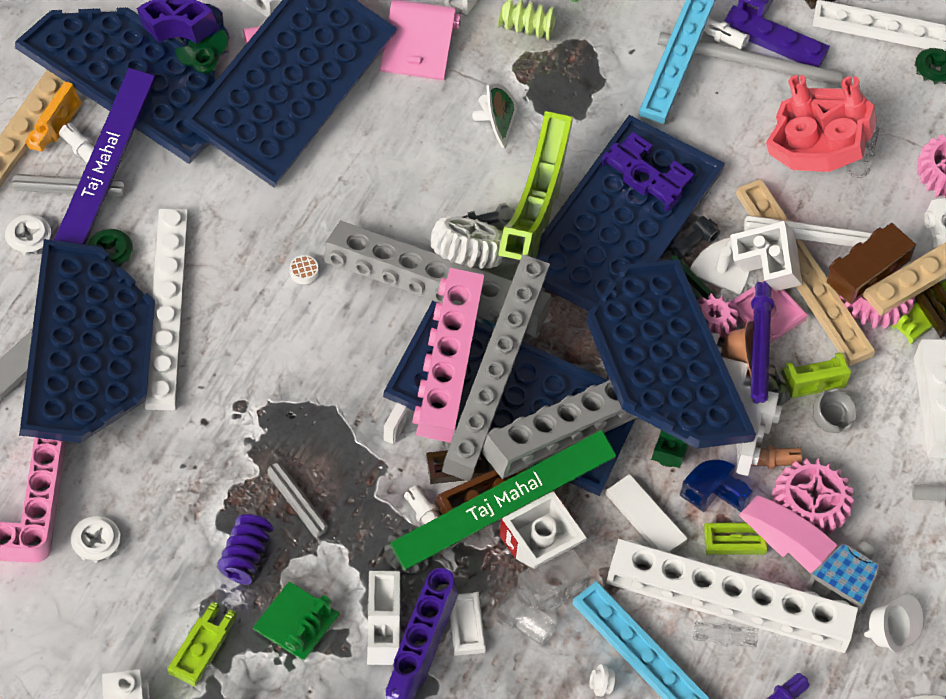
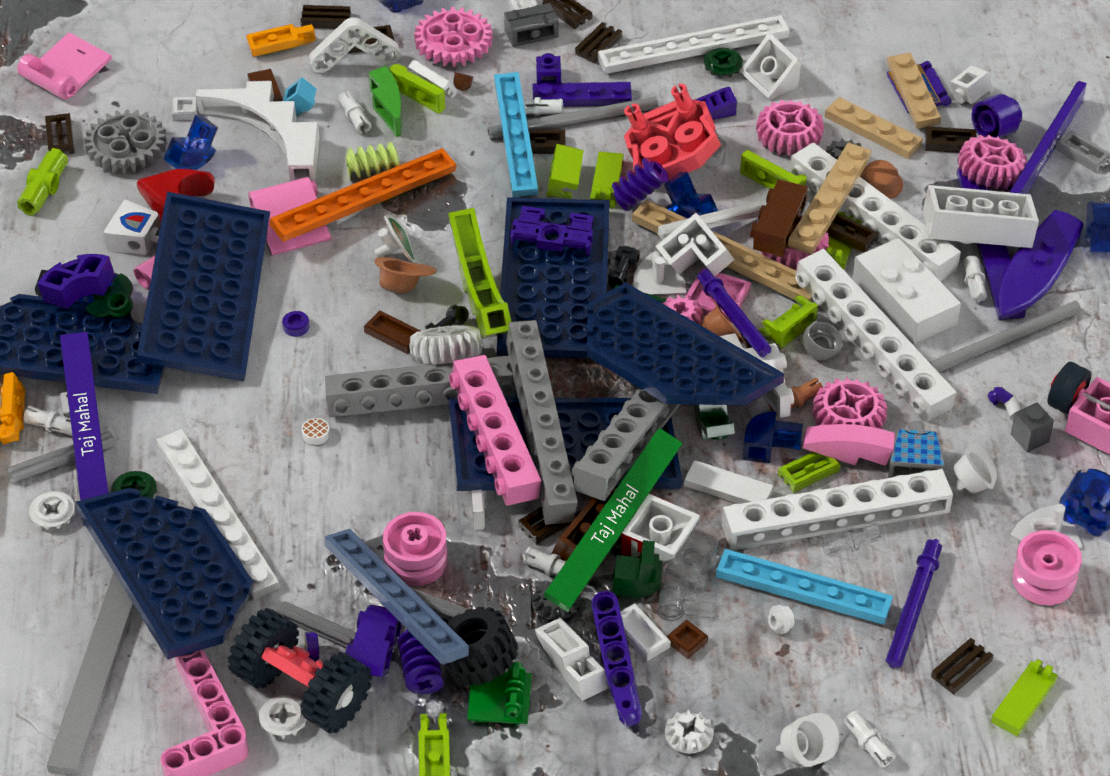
camera: 25 degrees left, 10 degrees down
none -> black plate [228,608,372,734]
none -> orange plate [269,148,457,242]
none -> light grey axle [278,601,356,647]
none -> dark purple tile [282,311,310,337]
none -> dark purple tile [304,632,319,662]
none -> sand blue plate [325,529,469,665]
none -> dark purple brick [345,604,402,677]
none -> reddish brown tile [364,310,421,354]
none -> nougat piece [374,257,437,294]
none -> bright pink wheel [383,512,447,586]
none -> black tyre [444,607,518,686]
none -> dark brown tile [528,129,566,154]
none -> lime hinge [546,144,584,199]
none -> lime hinge [590,151,624,208]
none -> dark purple piece [612,158,668,211]
none -> dark green brick [612,540,663,598]
none -> clear blue brick [664,171,718,219]
none -> reddish brown tile [666,619,708,659]
none -> dark purple slope [695,86,737,120]
none -> lime hinge [740,150,807,189]
none -> white brick [795,249,957,423]

